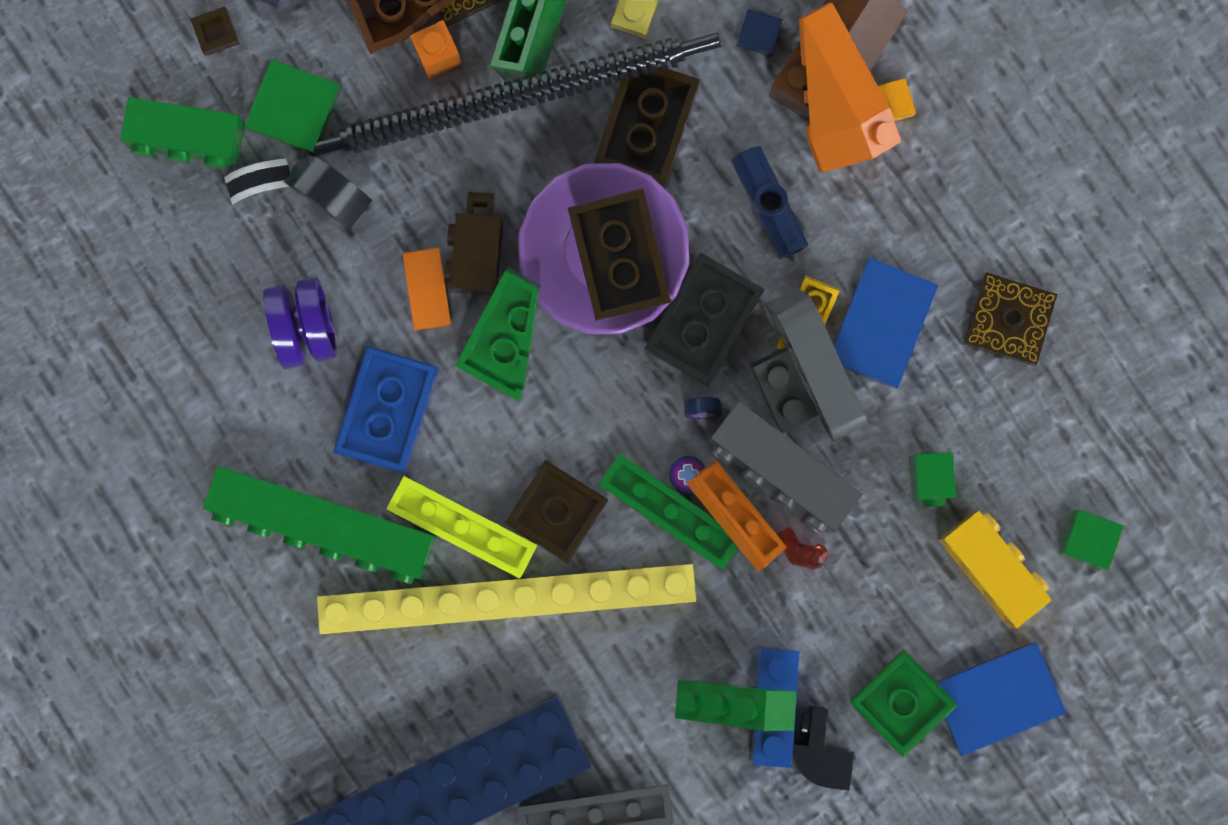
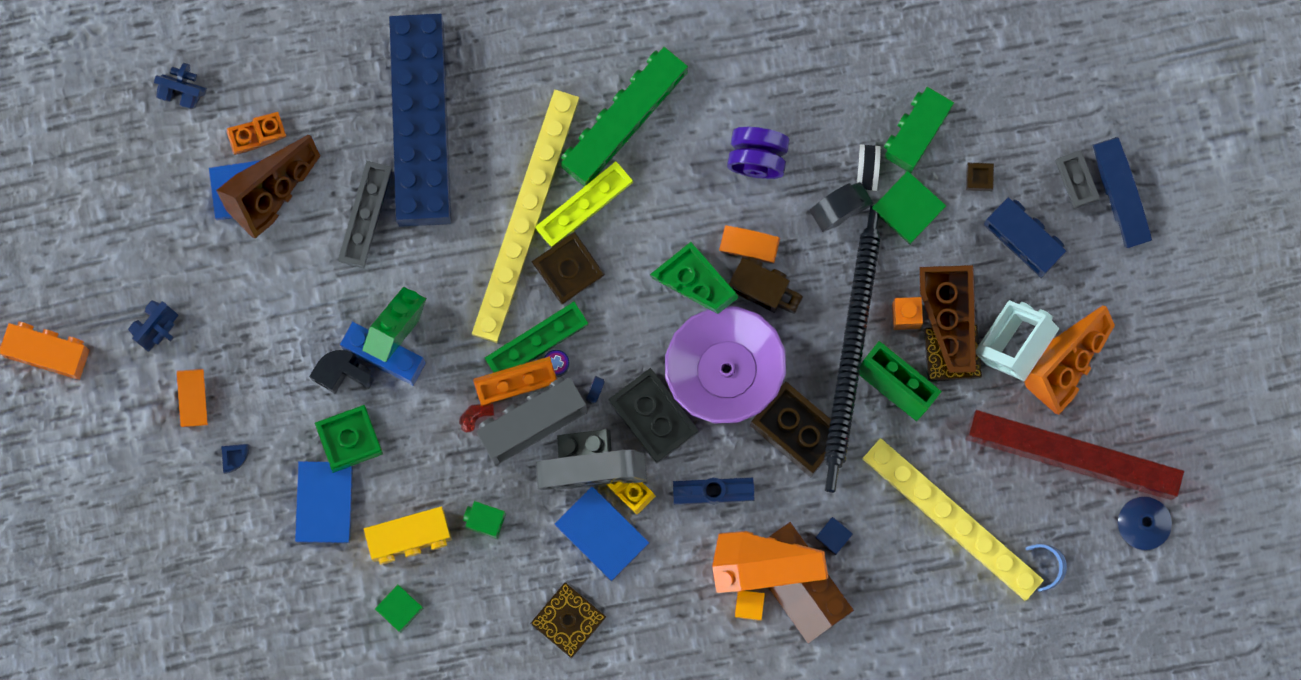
camera: 115 degrees right, 5 degrees down
blue tile [333,346,439,474] -> none
dark brown brick [568,188,672,321] -> none

